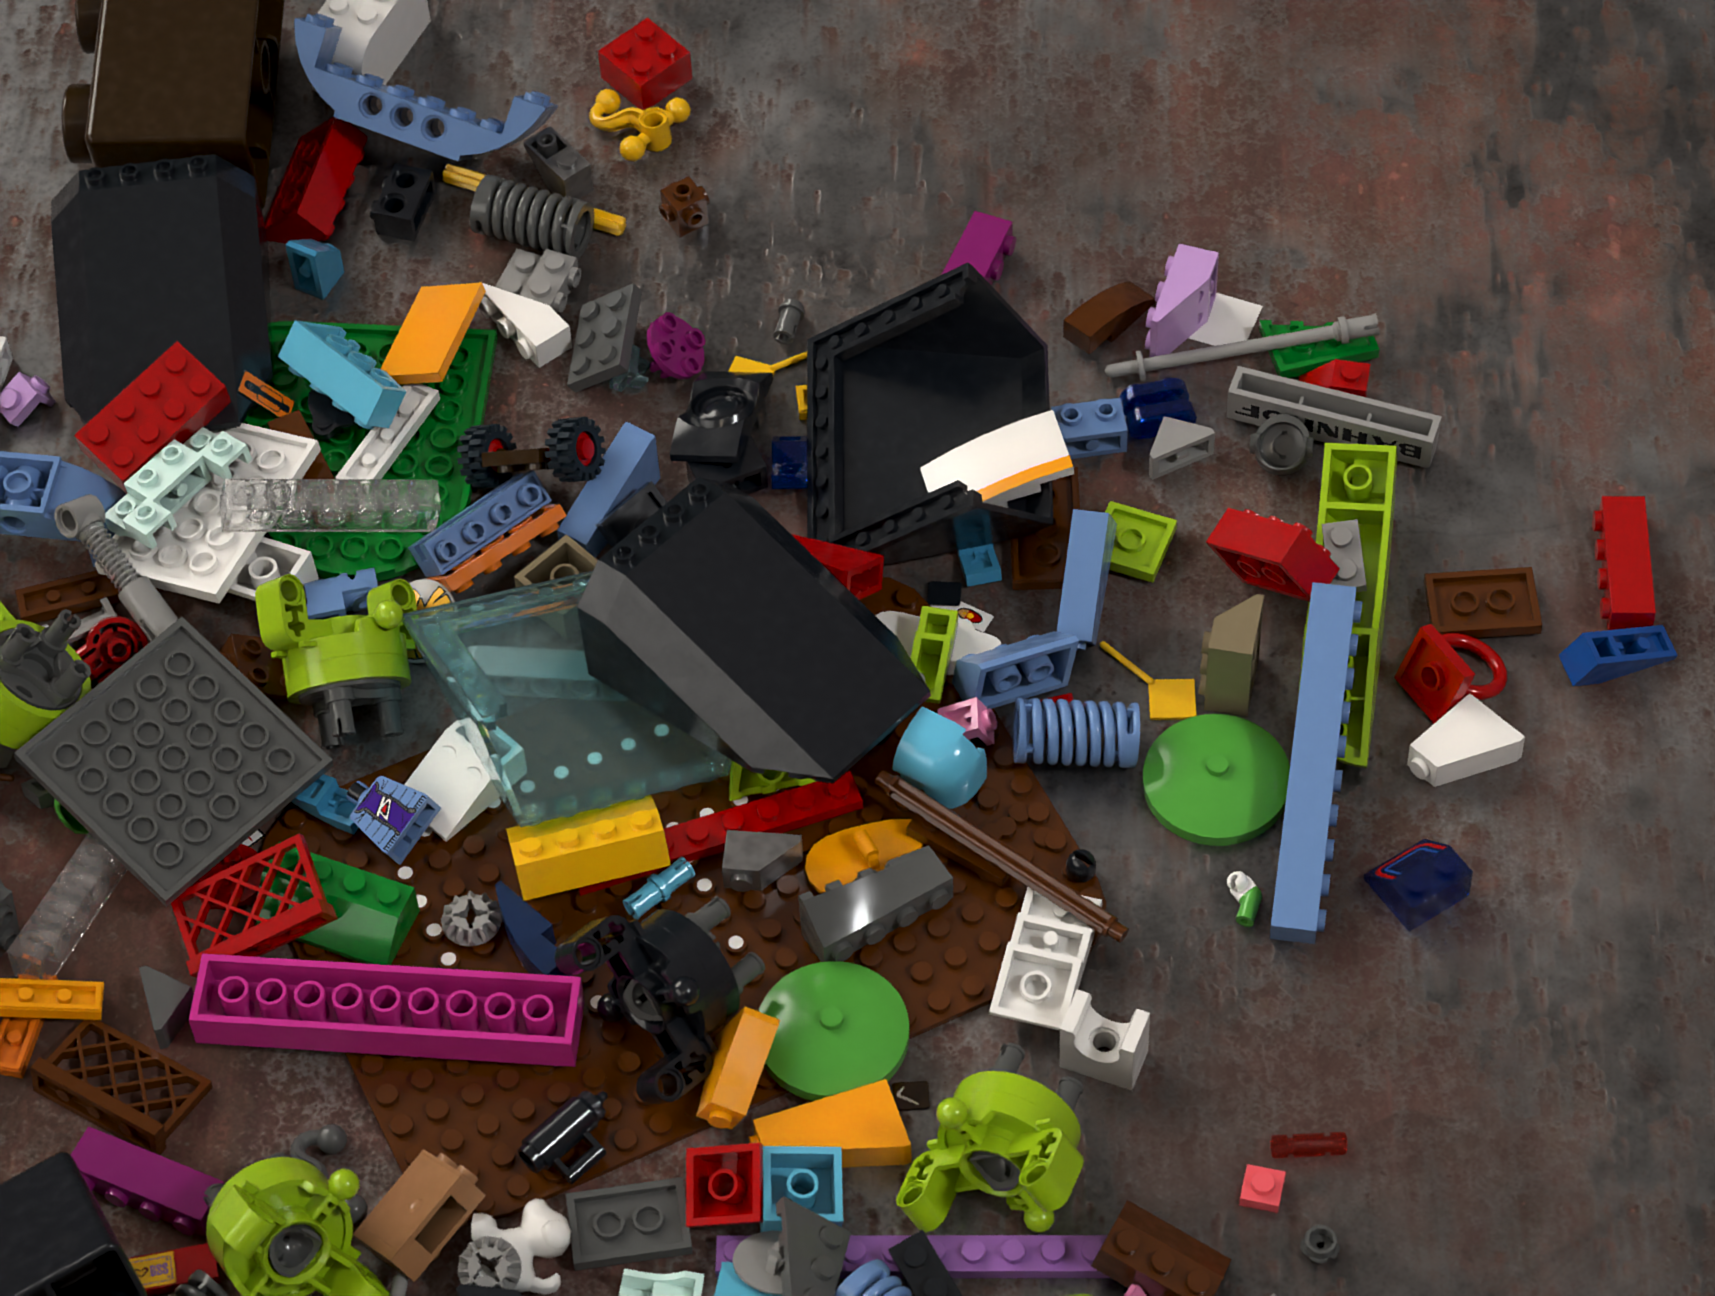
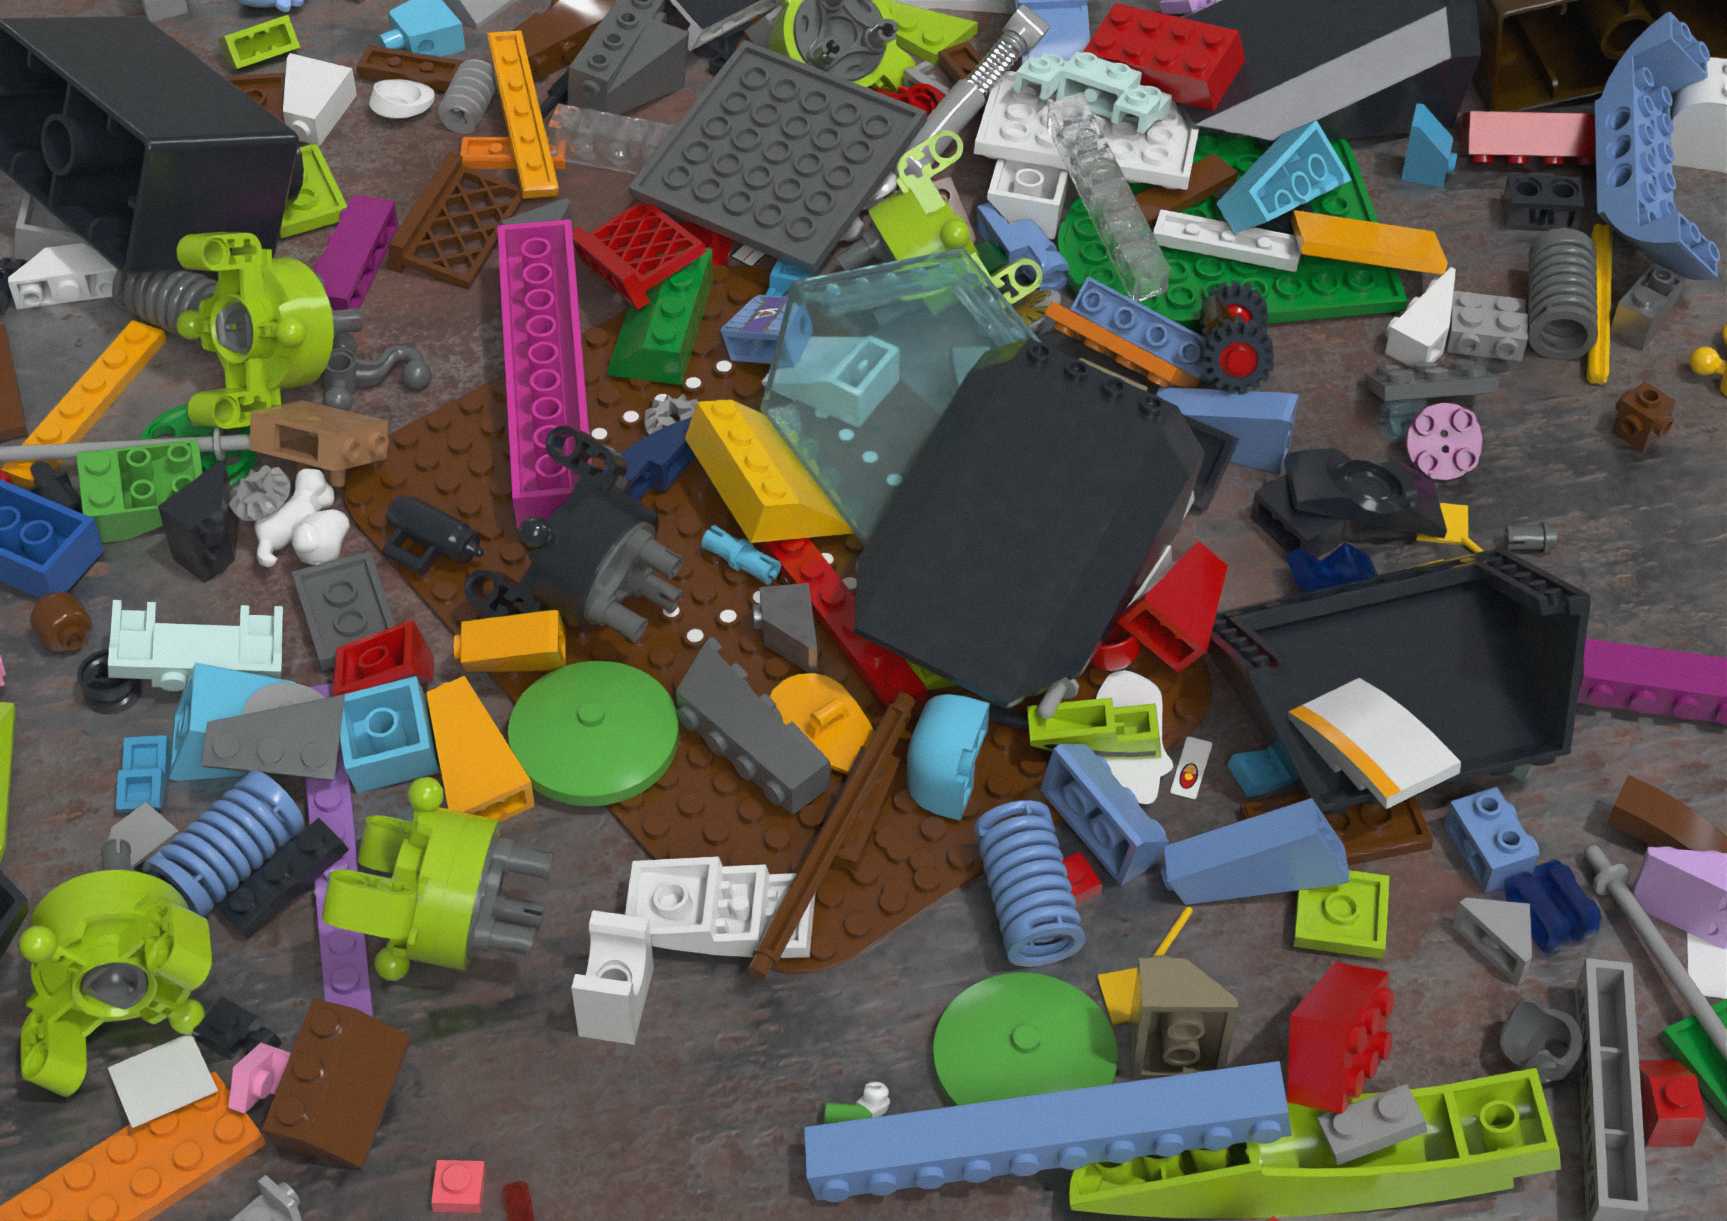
camera: 75 degrees right, 5 degrees down
orange sticker [238,370,294,417] -> none
dark brown sticker [893,1081,930,1110] -> none
black sticker [927,581,962,606] -> none
bright pink bracket [938,697,997,746] -> none
black hinge [1066,849,1096,883] -> none

